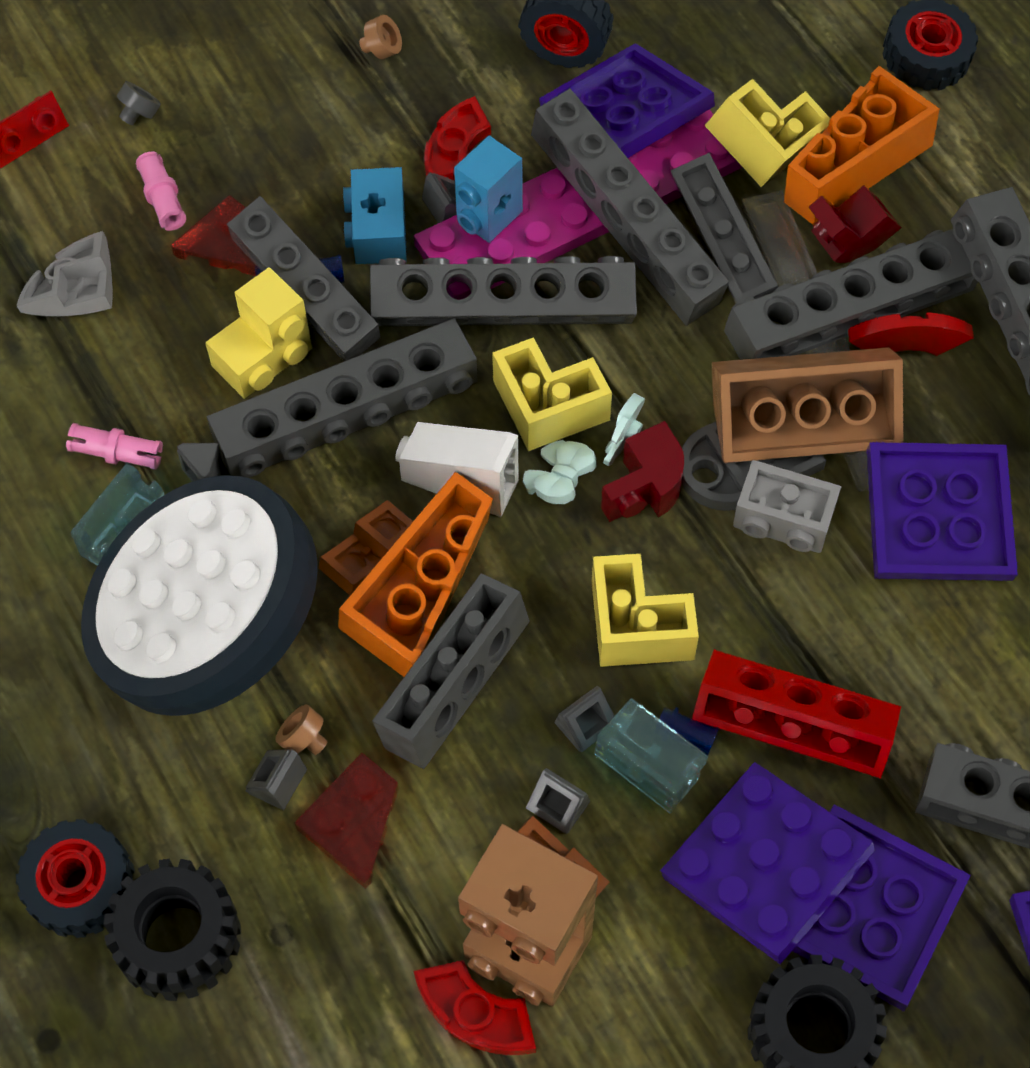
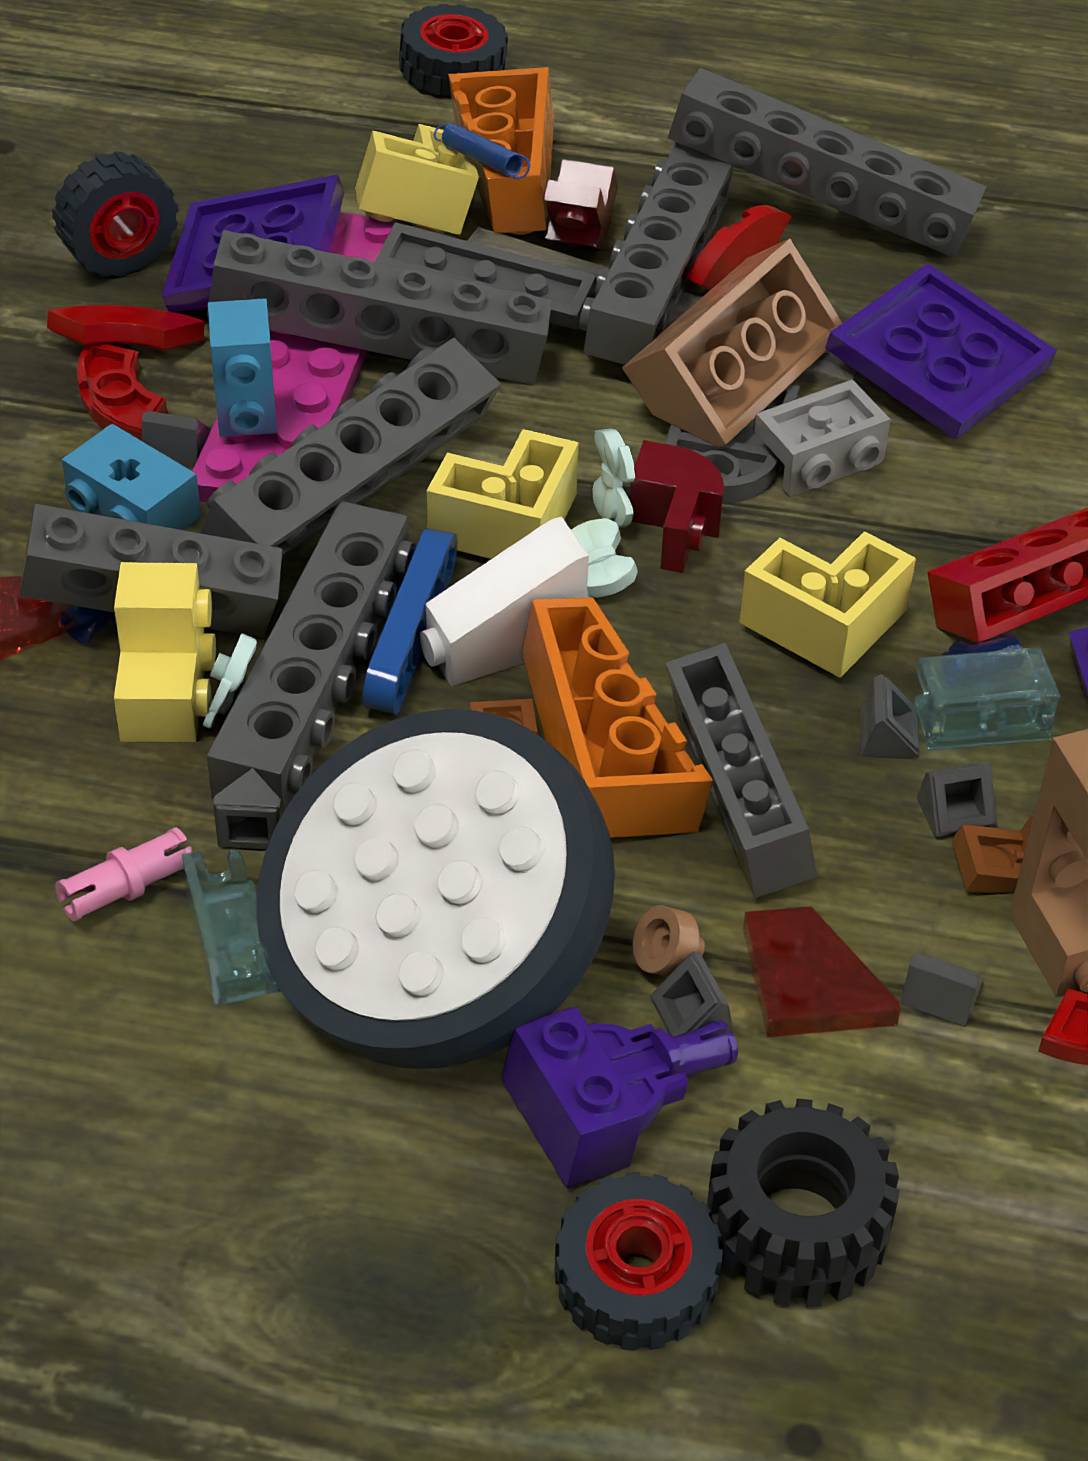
camera: 50 degrees left, 15 degrees down
none -> red tile [47,305,205,351]
none -> light aqua piece [203,633,257,729]
none -> blue beam [363,528,458,715]
none -> blue piece [433,123,530,180]
none -> dark purple brick [501,1007,738,1188]
none -> dark grey slope [900,953,984,1027]

